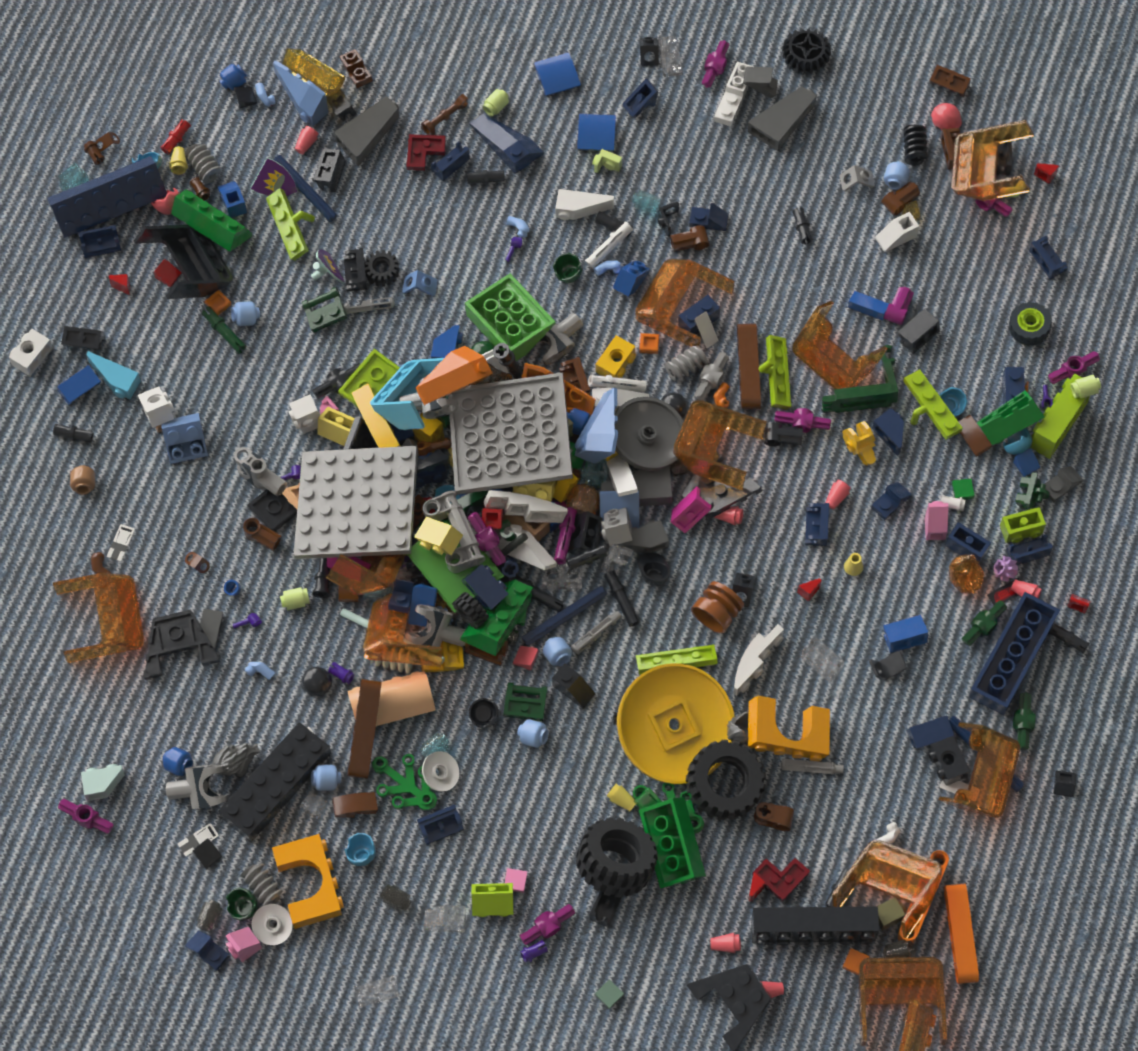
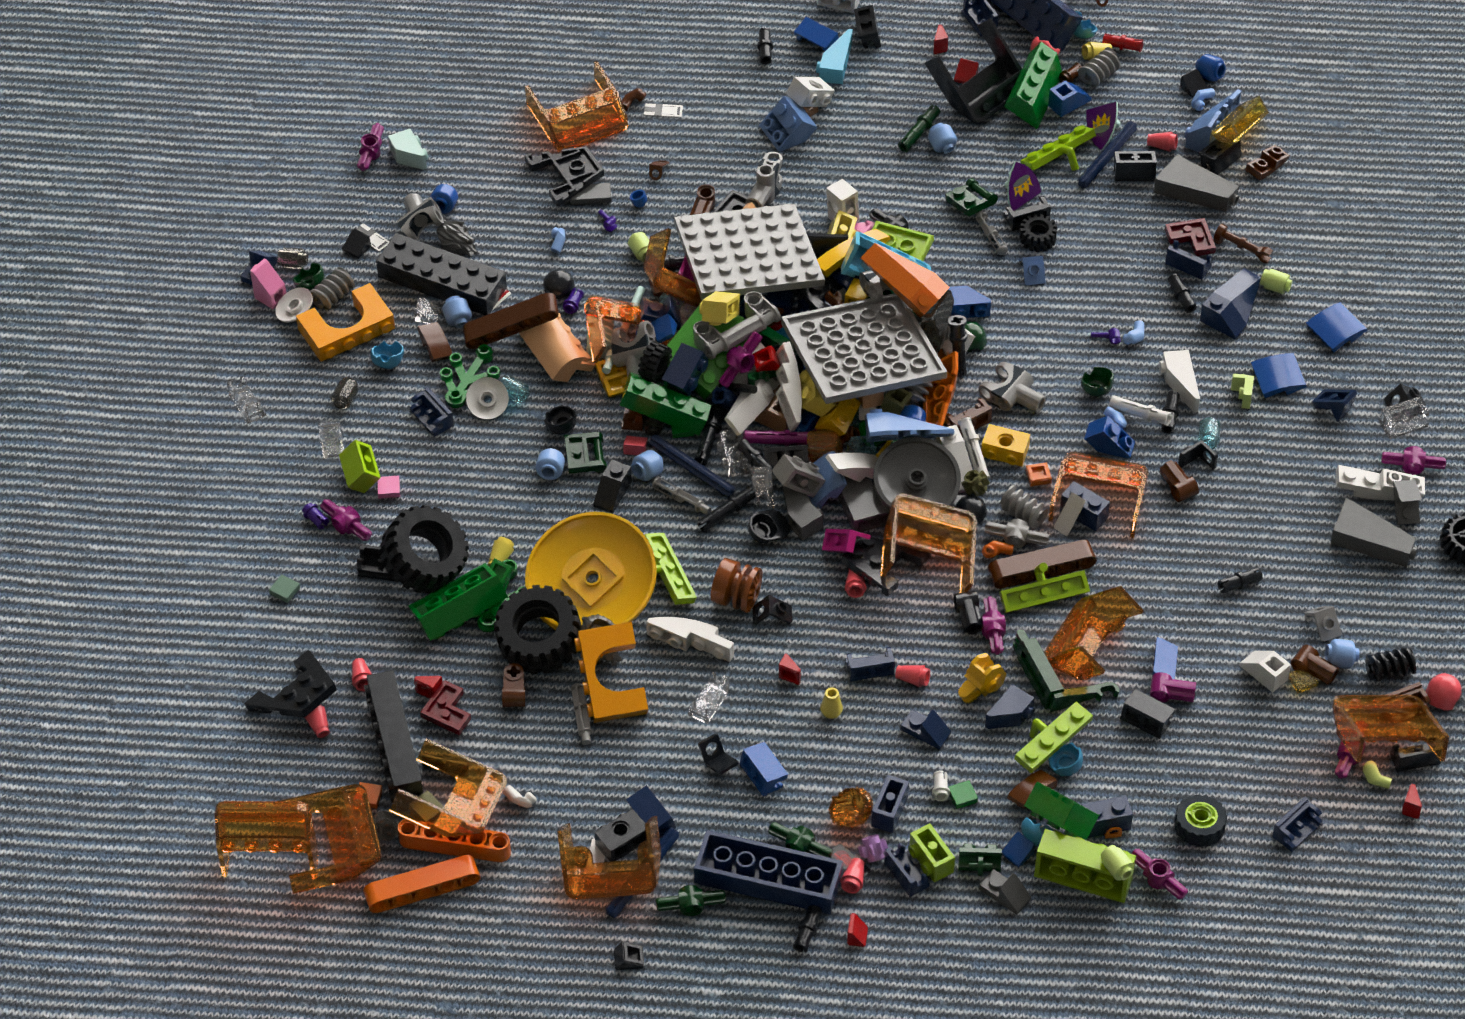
camera: 75 degrees right, 15 degrees down
medium nougat head [70,465,95,495] -> none
orange tile [205,290,232,315] -> none
bright green slope [465,273,556,361] -> none
dark blue slope [689,203,729,231] -> none
bright pink slope [924,501,948,540] -> none
none -> olive gear [961,470,990,496]

